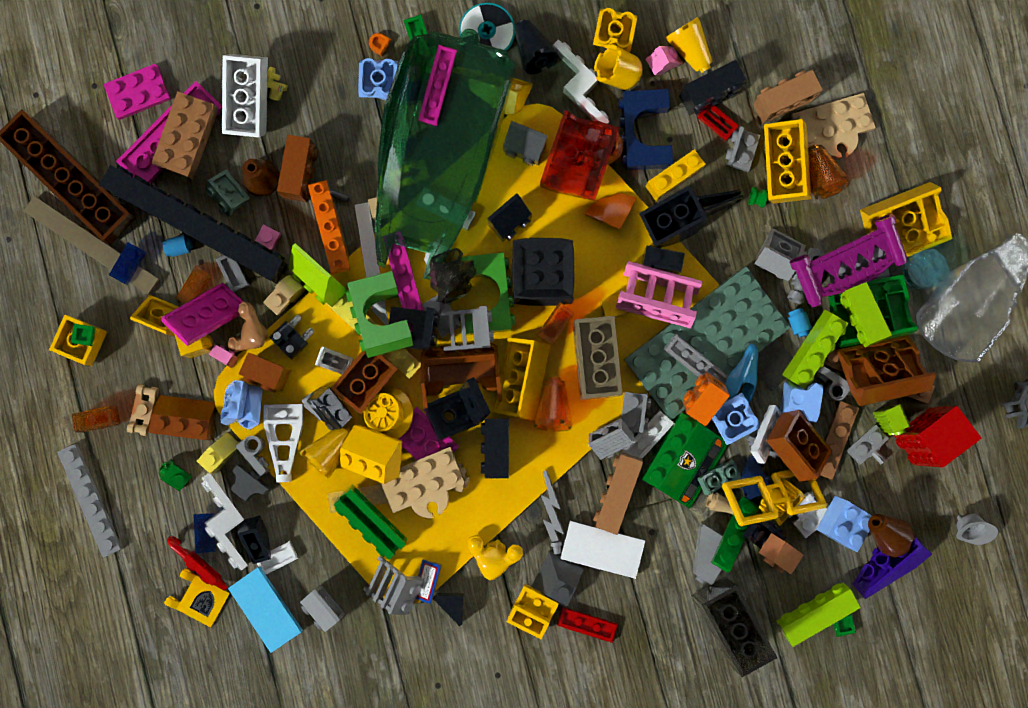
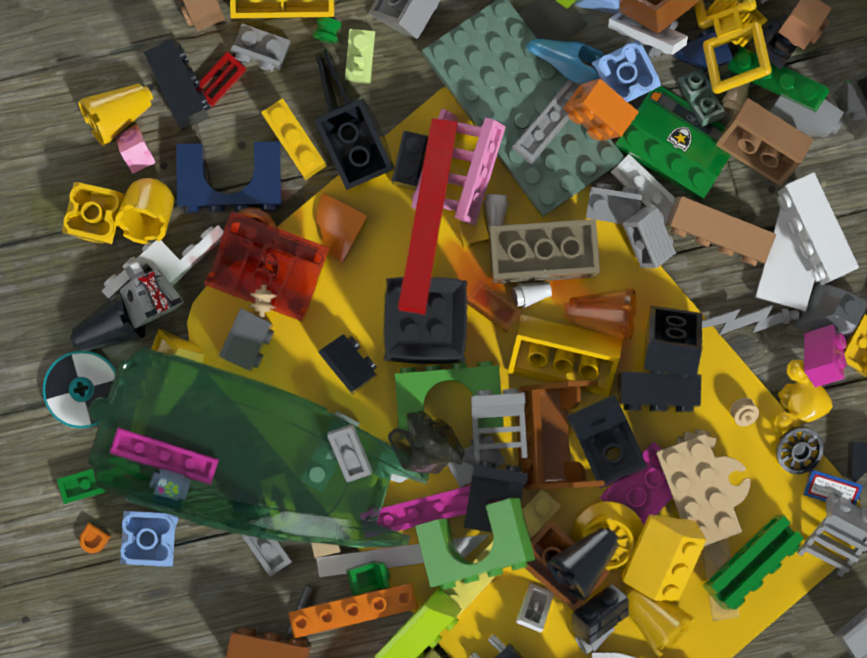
camera: 90 degrees left, 0 degrees up
none -> light grey torso [120,262,184,328]
none -> sand blue brick [150,468,191,501]
none -> light grey plate [241,519,292,577]
none -> tan wheel [249,285,277,317]
none -> light grey plate [327,424,372,482]
none -> yellowish green plate [345,29,375,83]
none -> green bracket [346,560,390,596]
none -> red tile [398,118,458,314]
none -> white cone [483,194,509,231]
none -> white cone [512,281,552,308]
none -> black cone [547,528,619,601]
none -> black brick [644,305,702,377]
none -> medium nougat brick [716,98,813,186]
none -> tan wheel [730,398,759,426]
none -> black wheel [775,426,824,474]
none -> white brick [777,173,859,285]
none -> dark pink brick [804,324,847,387]

